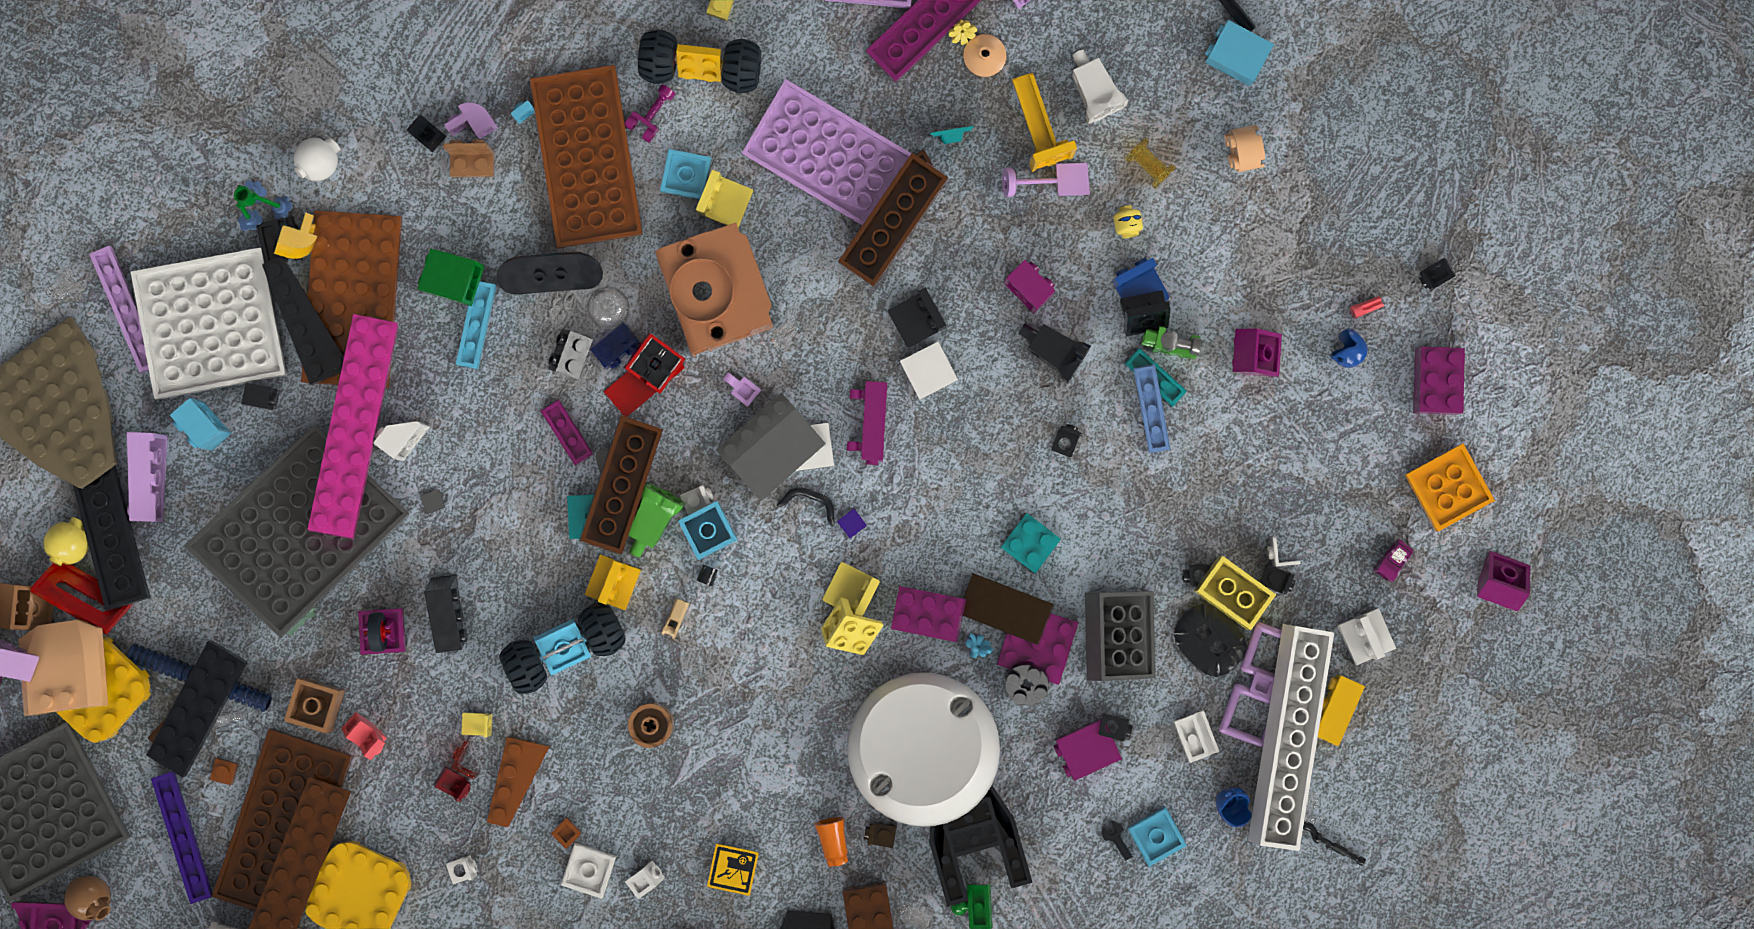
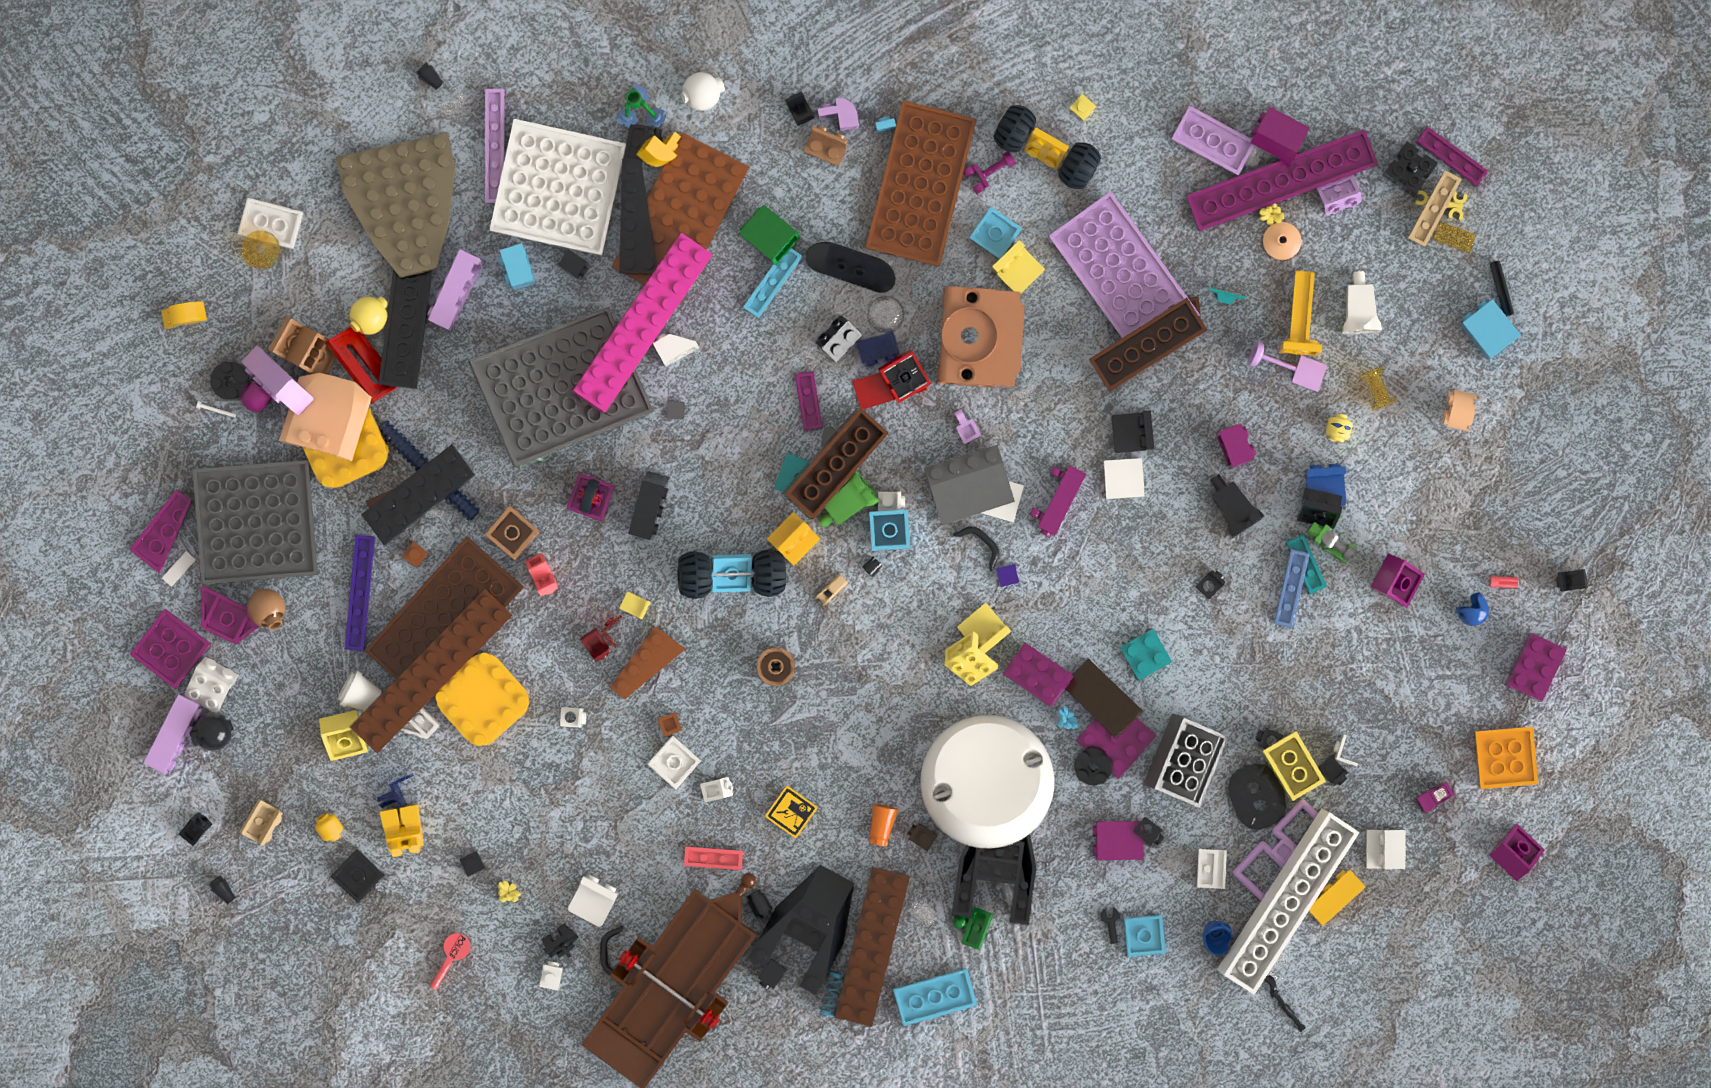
camera: 25 degrees right, 0 degrees up
none -> black cone [416,62,444,90]

